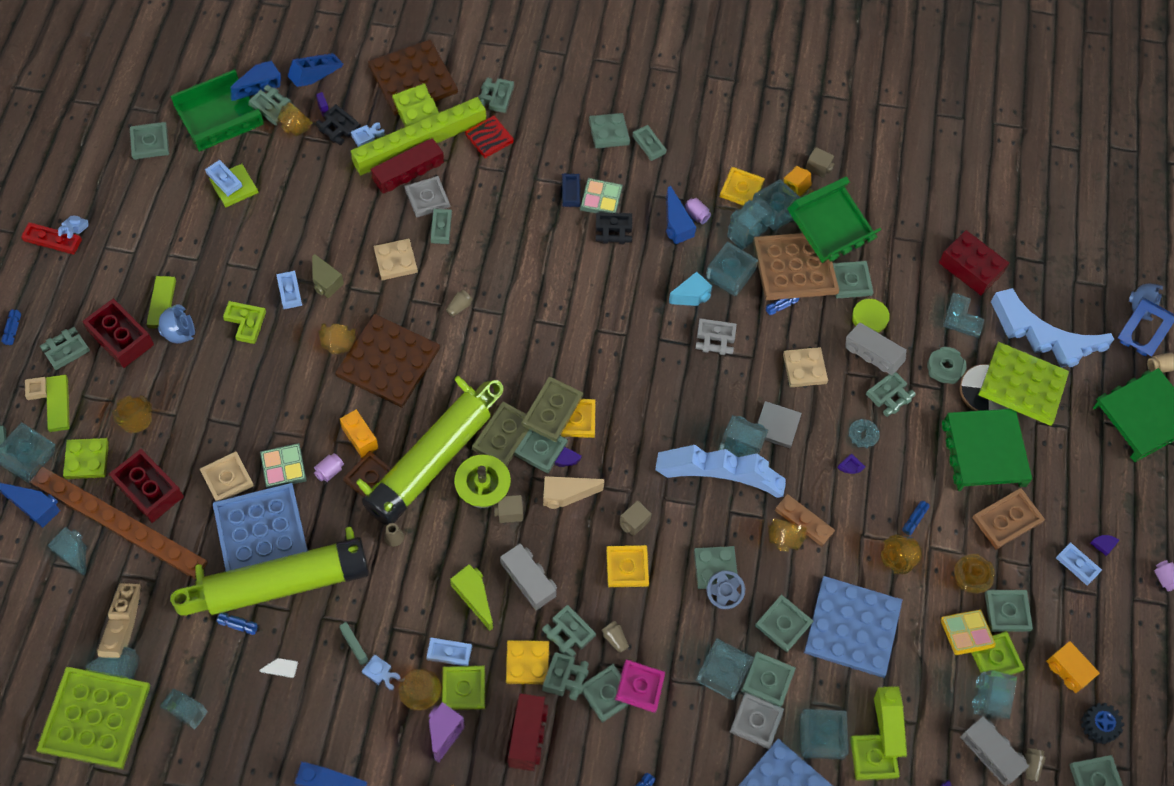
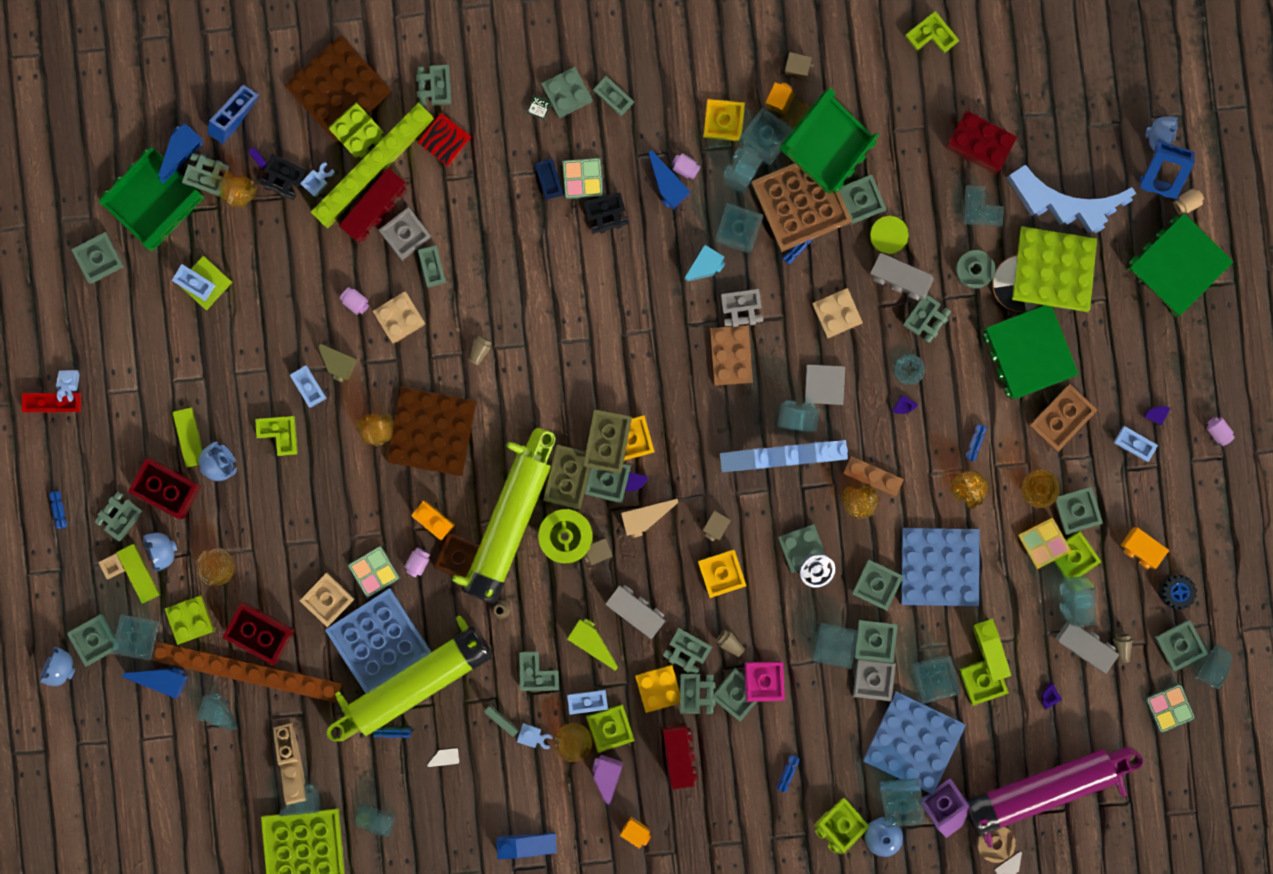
camera: 10 degrees left, 25 degrees up
none -> medium blue cylinder [143,532,177,572]
none -> lavender brick [340,287,369,315]
none -> sand green plate [519,651,559,691]
none -> tile [527,95,551,121]
none -> medium nougat plate [710,325,753,386]
none -> lime plate [905,11,959,54]

